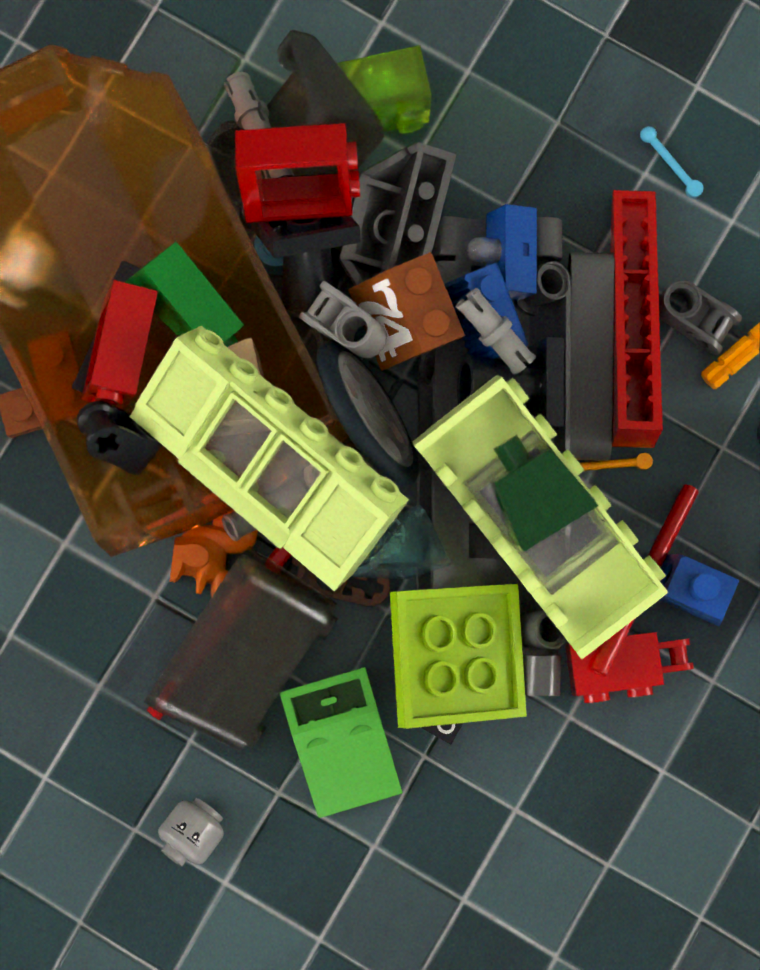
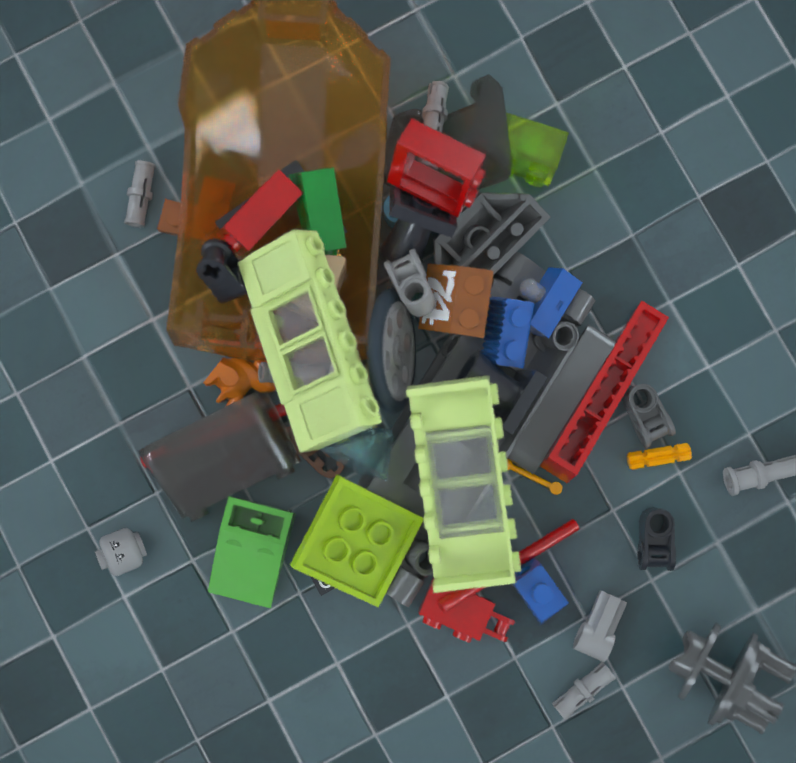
camera: 30 degrees right, 0 degrees up
light grey pin [456,288,535,374] -> none
dark green torso [490,435,598,552] -> none
medium azure hinge [640,126,703,198] -> none

